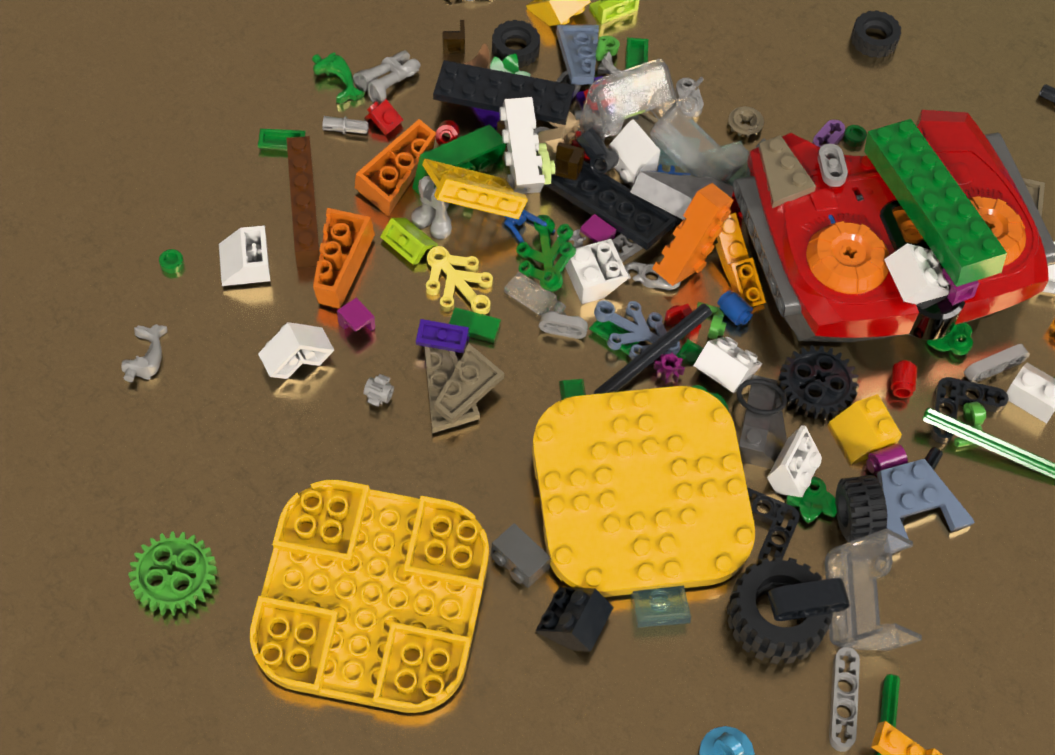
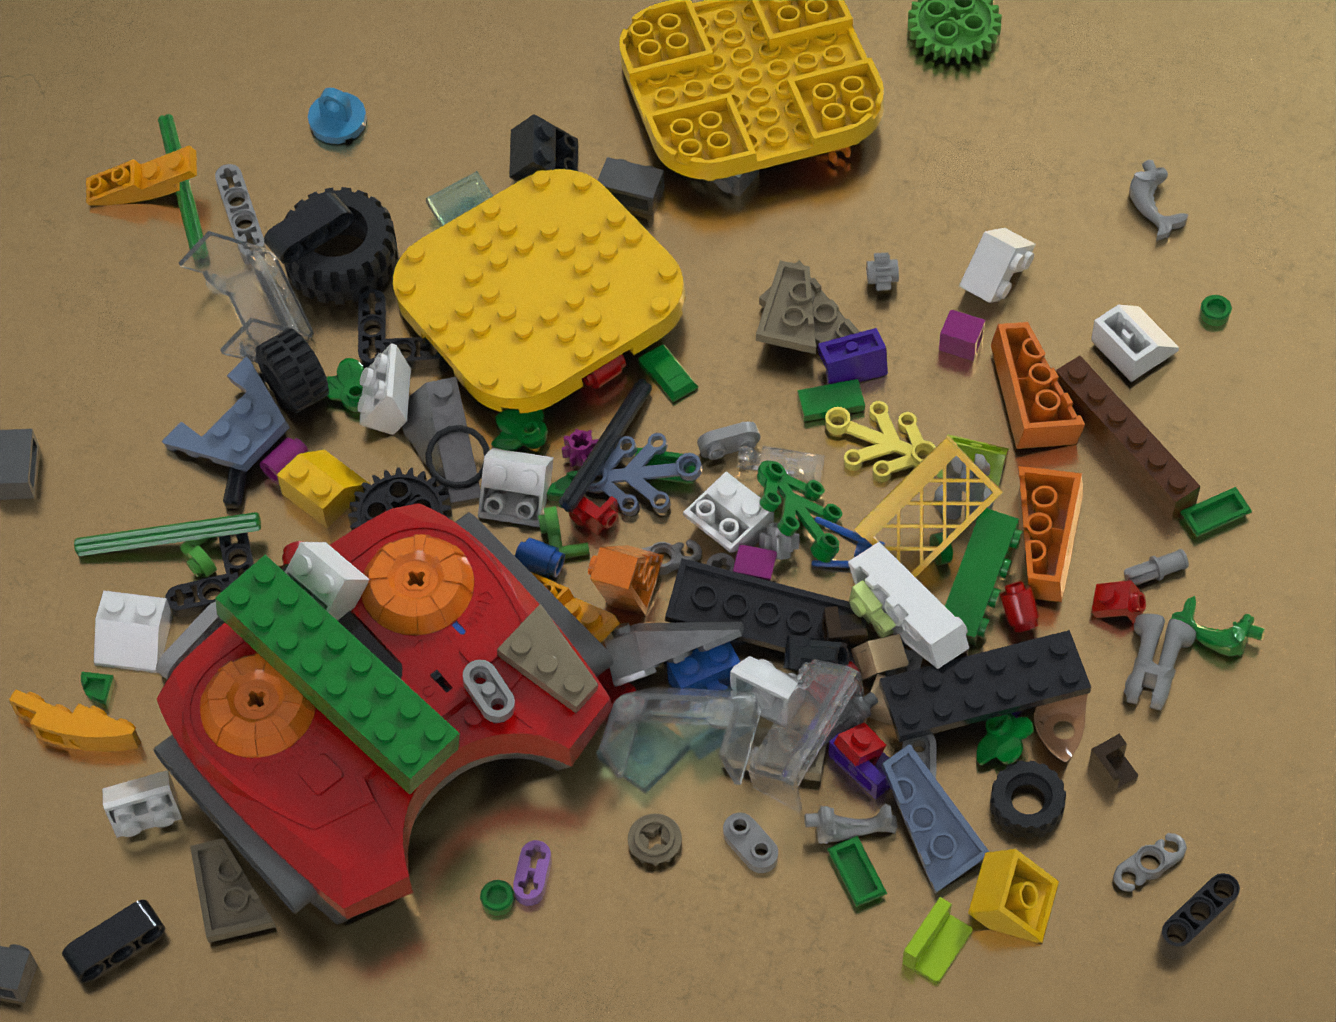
camera: 160 degrees right, 0 degrees up
bright green plate [595,36,620,61] -> none

